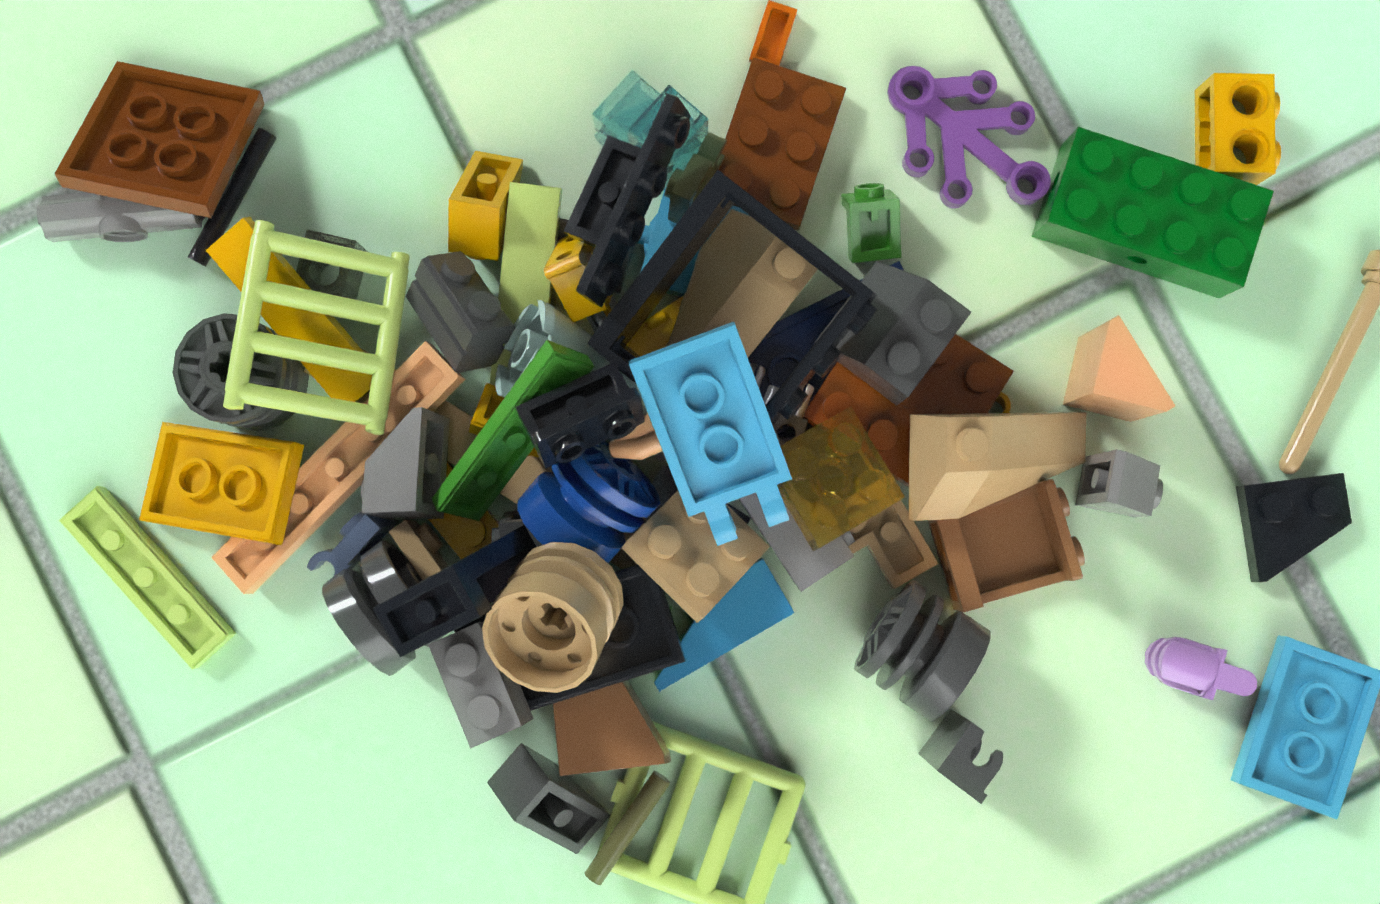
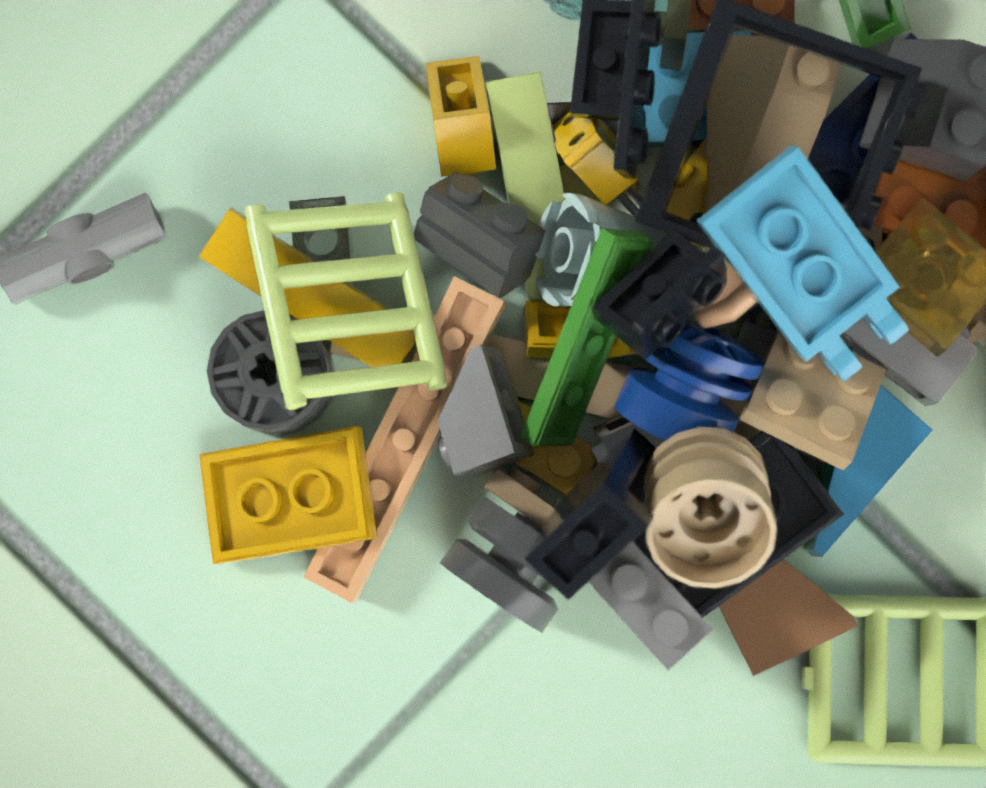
camera: 20 degrees left, 0 degrees up
dark orange plate [54,61,265,218] -> none
yellowish green tile [59,486,236,669] -> none
black bar [187,127,276,267] -> none
sand blue plate [307,512,398,577] -> none
dark grey slope [487,743,610,854] -> none
olive piece [584,771,671,885] -> none

